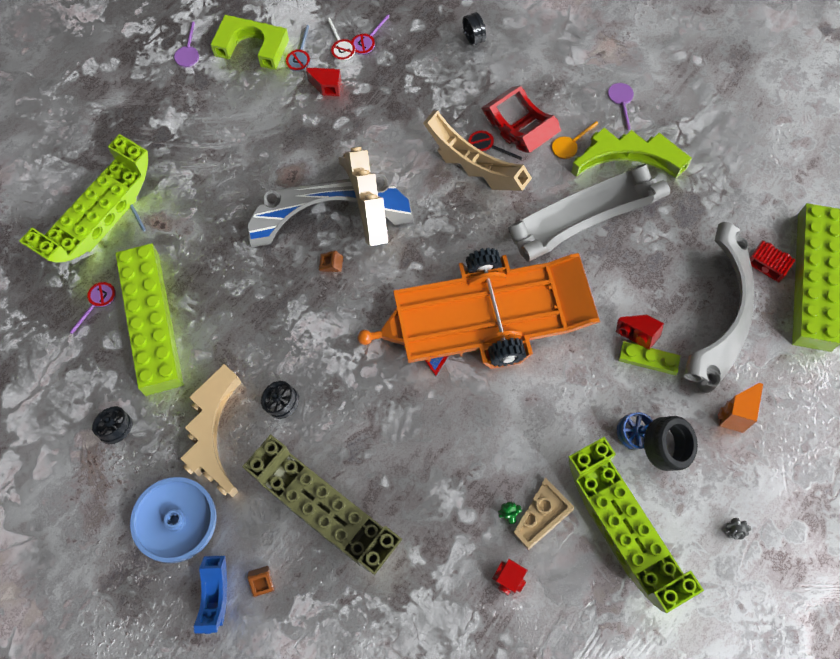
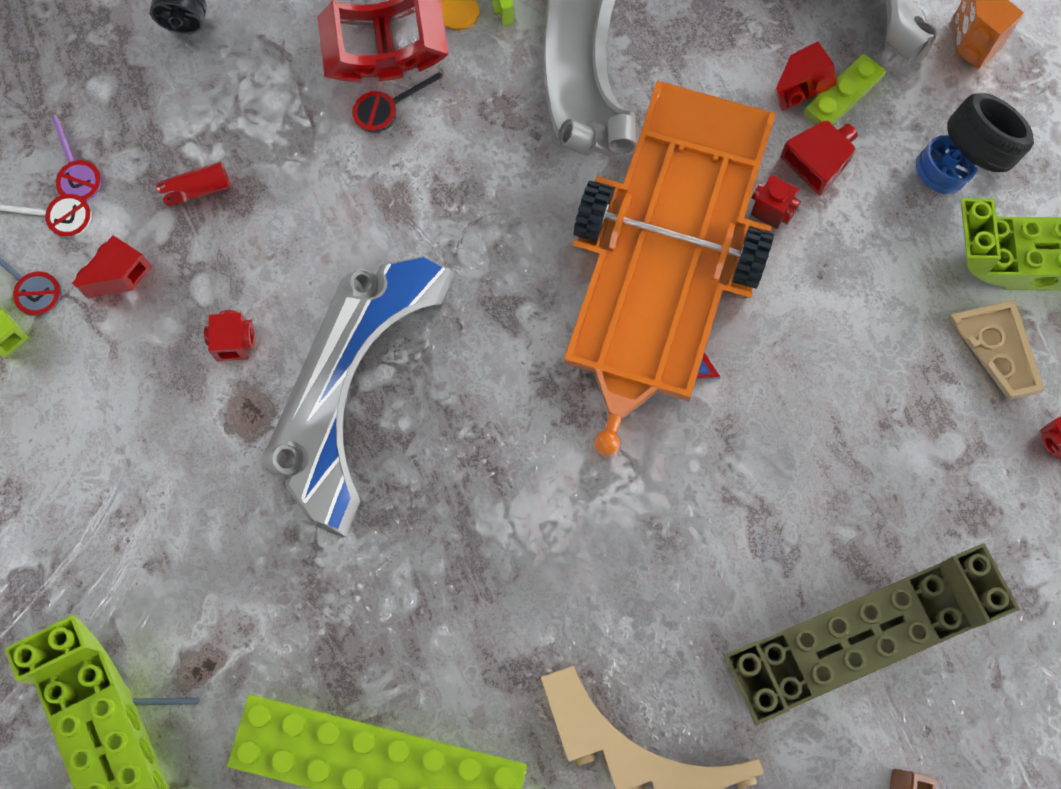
camera: 60 degrees left, 5 degrees up
black wheel [261,381,299,419] -> none
dark orange slope [319,250,343,272] -> none
arch [338,146,388,246] -> none
tan arch [423,110,532,191] -> none
green plant [498,501,522,524] -> none
none -> red piece [156,162,231,206]
none -> red brick [204,310,255,362]
none -> red brick [750,174,801,229]
none -> red torso [780,121,858,196]

